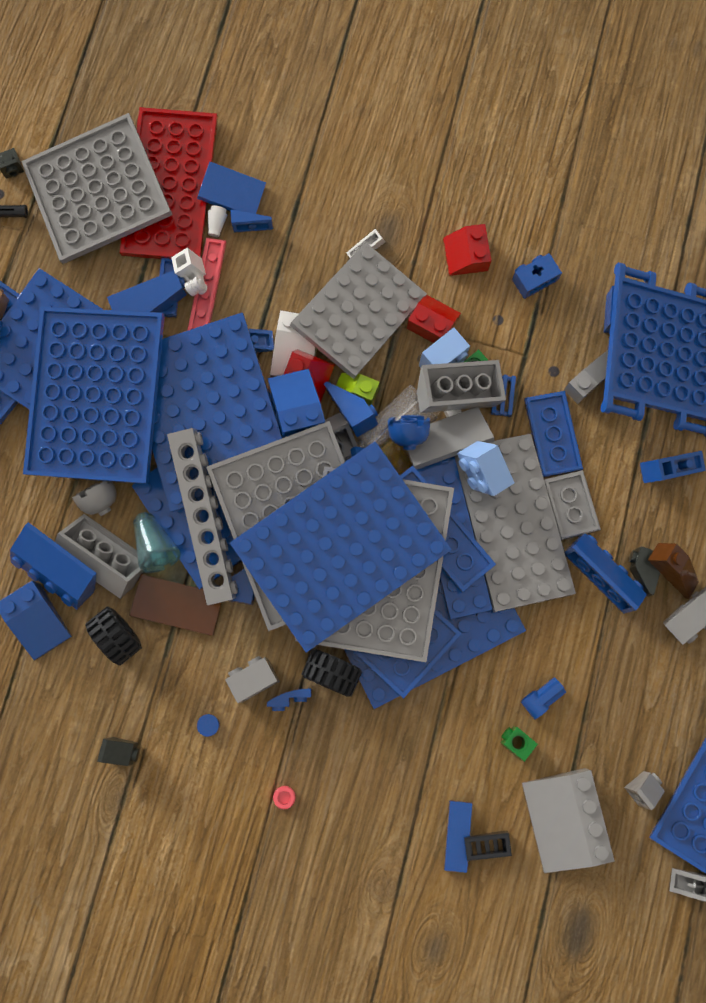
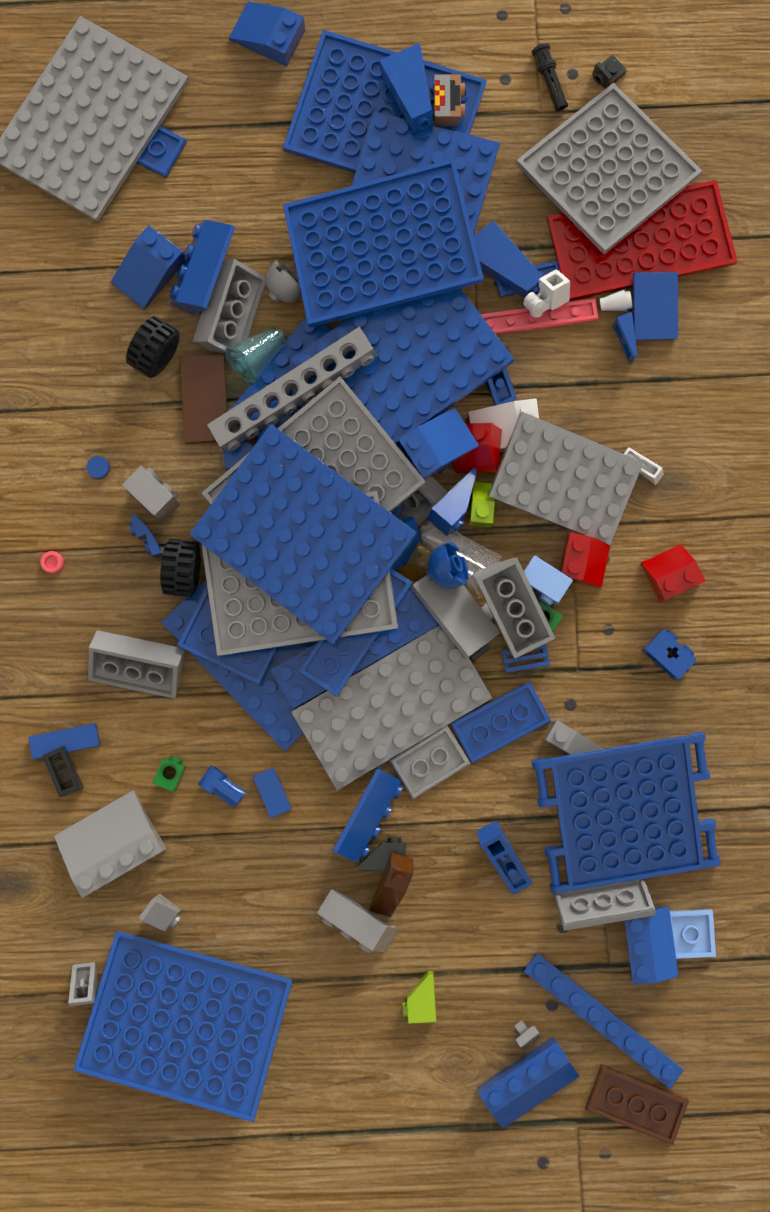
camera: 75 degrees right, 5 degrees up
pearl dark grey slope [97,737,140,766] -> none
light blue brick [457,441,514,496] -> none
none -> light grey slope [88,630,185,699]
none -> blue tile [253,767,292,818]

